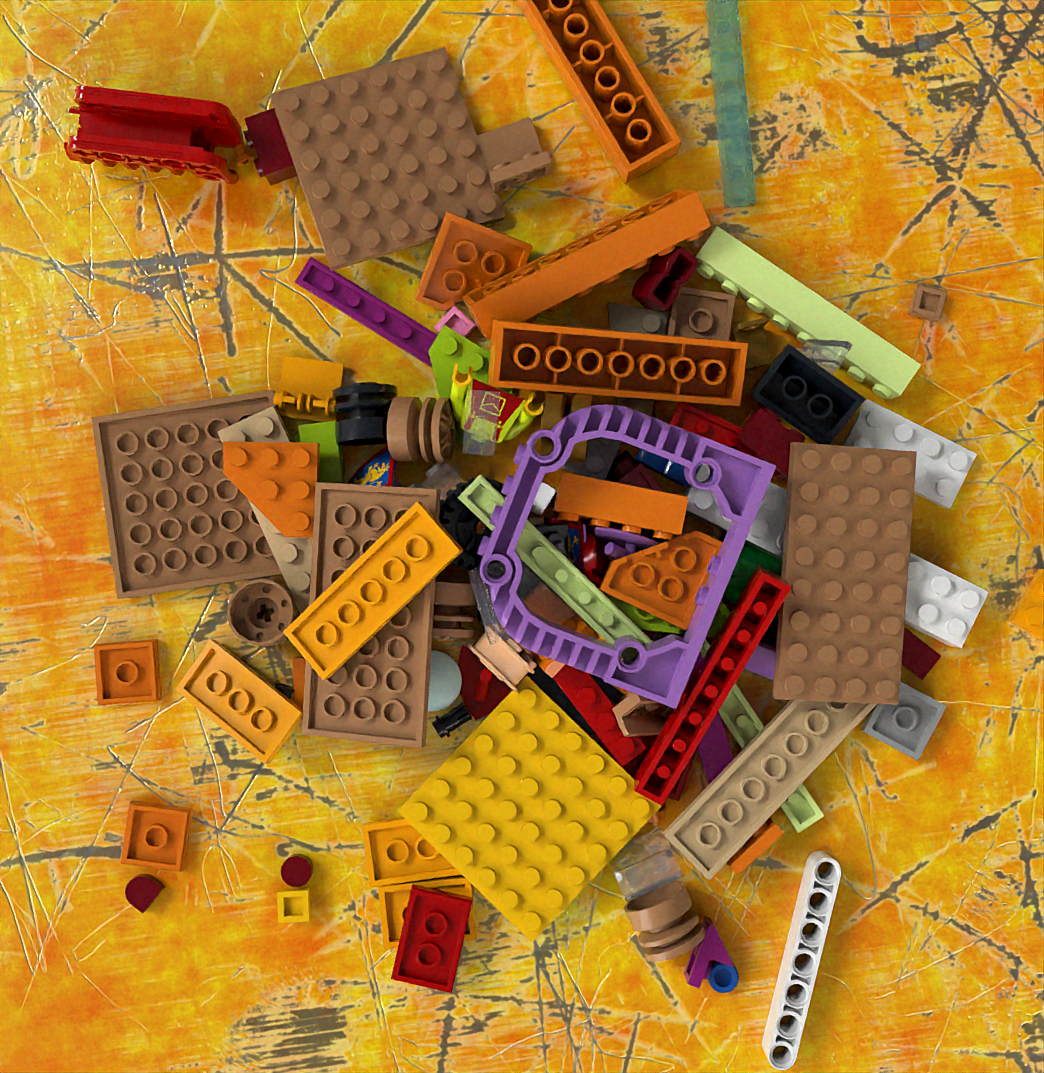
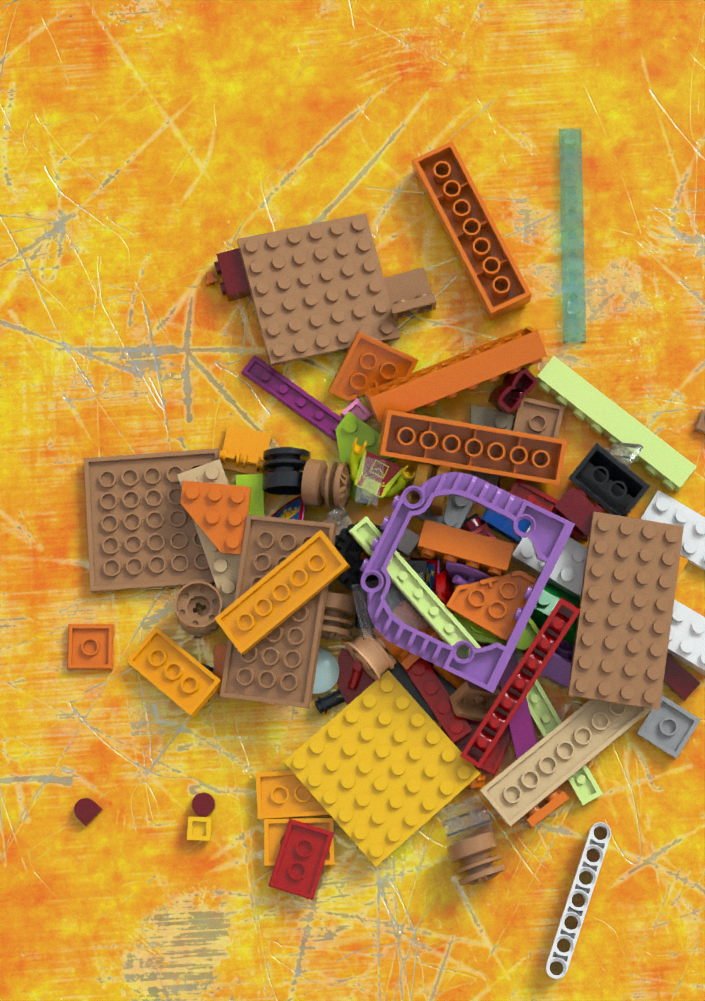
camera: 10 degrees right, 10 degrees down
red piece [64,85,244,184] -> none
orange tile [120,800,193,872] -> none
magenta slope [684,916,733,989] -> none
blue tile [707,960,739,993] -> none
pearl gold bracket [732,317,773,370] -> none

